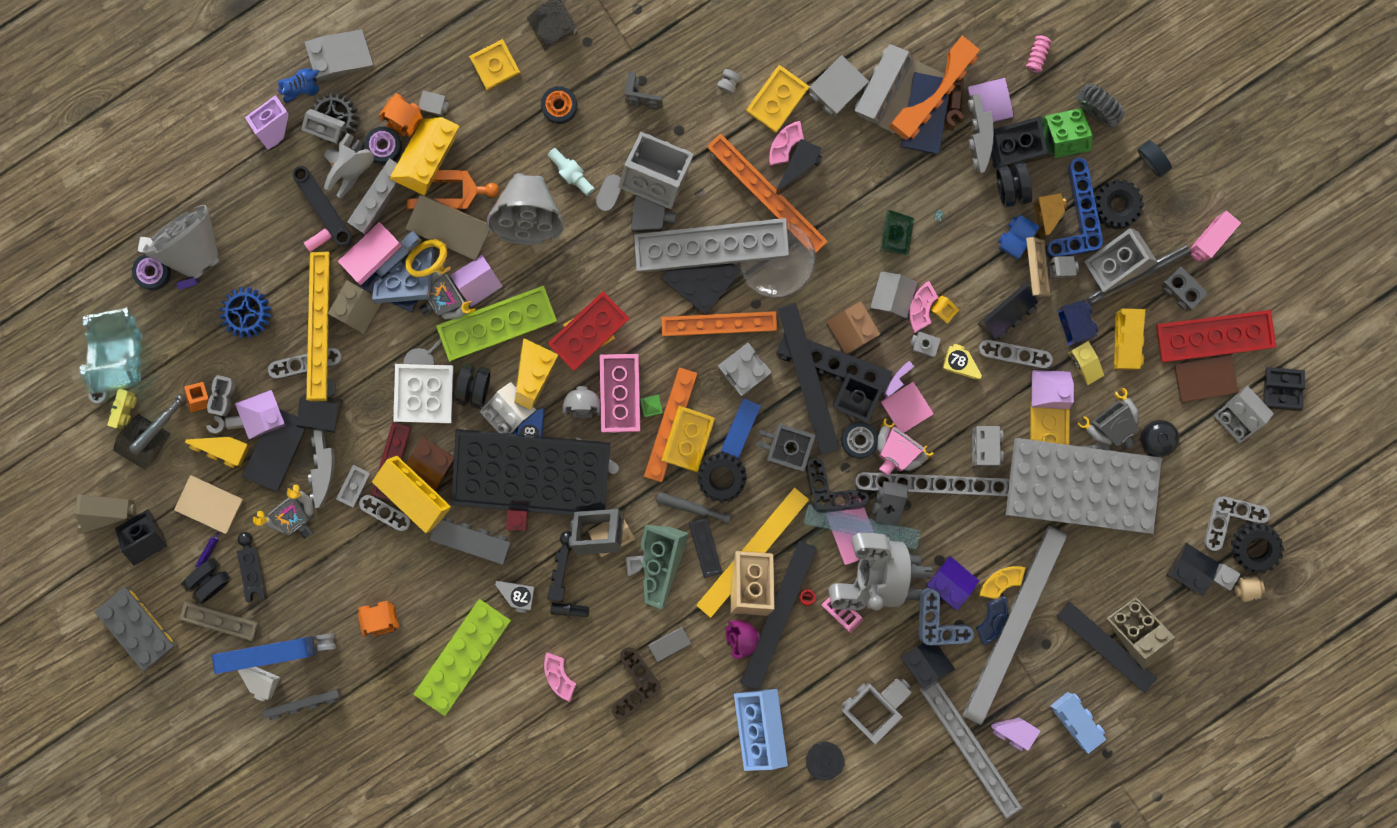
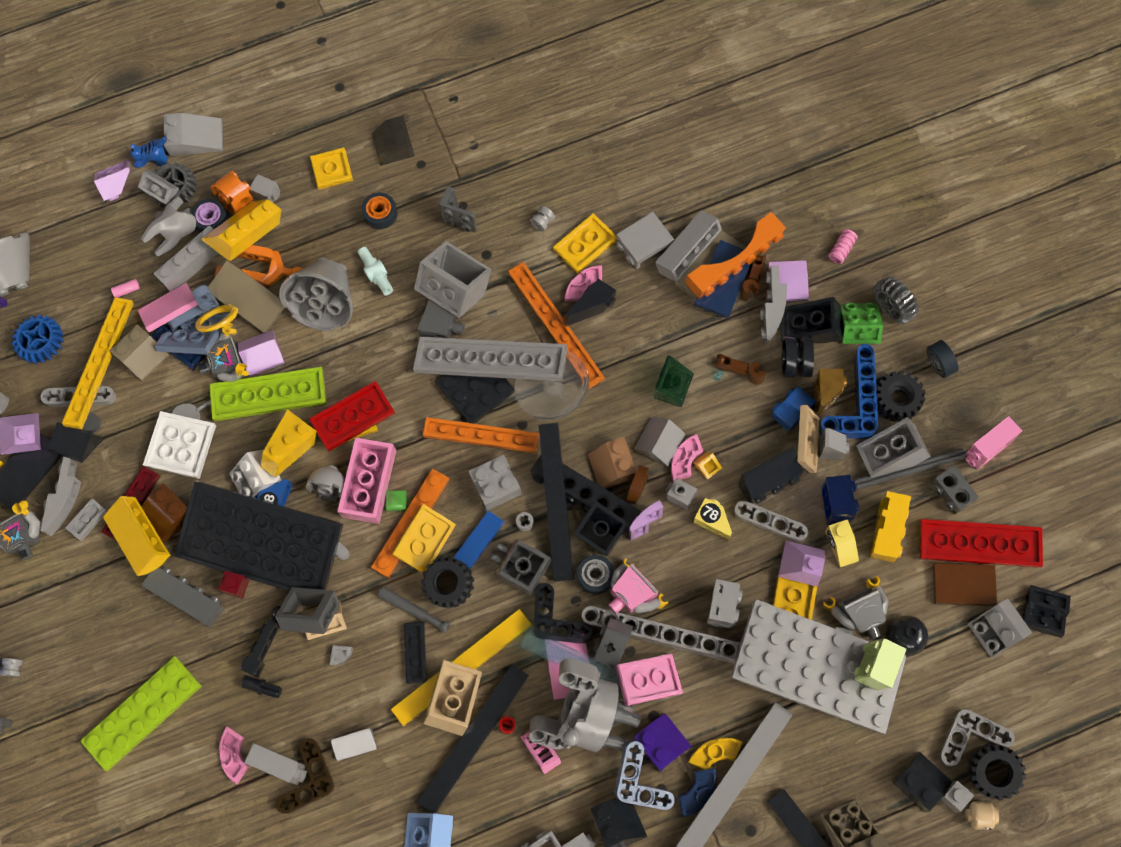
camera: 20 degrees right, 15 degrees down
black piece [293,166,352,247] -> none
orange brick [357,601,400,637] -> none
light grey beam [359,495,411,531] -> none
black wheel [455,363,491,410] -> none
light grey slope [495,581,535,613] -> none
light grey tile [596,174,622,212] -> none
sand green wedge [641,525,689,609] -> none
magenta cylinder [725,620,760,659] -> none
bright pink tile [880,382,934,433] -> none
none -> light grey window [244,743,307,785]
none -> light grey bush [516,512,533,531]
none -> bright pink tile [615,654,683,706]
none -> reddish brown piece [627,465,649,505]
none -> reddish brown piece [713,354,766,385]
none -> yellowish green container [854,638,906,690]

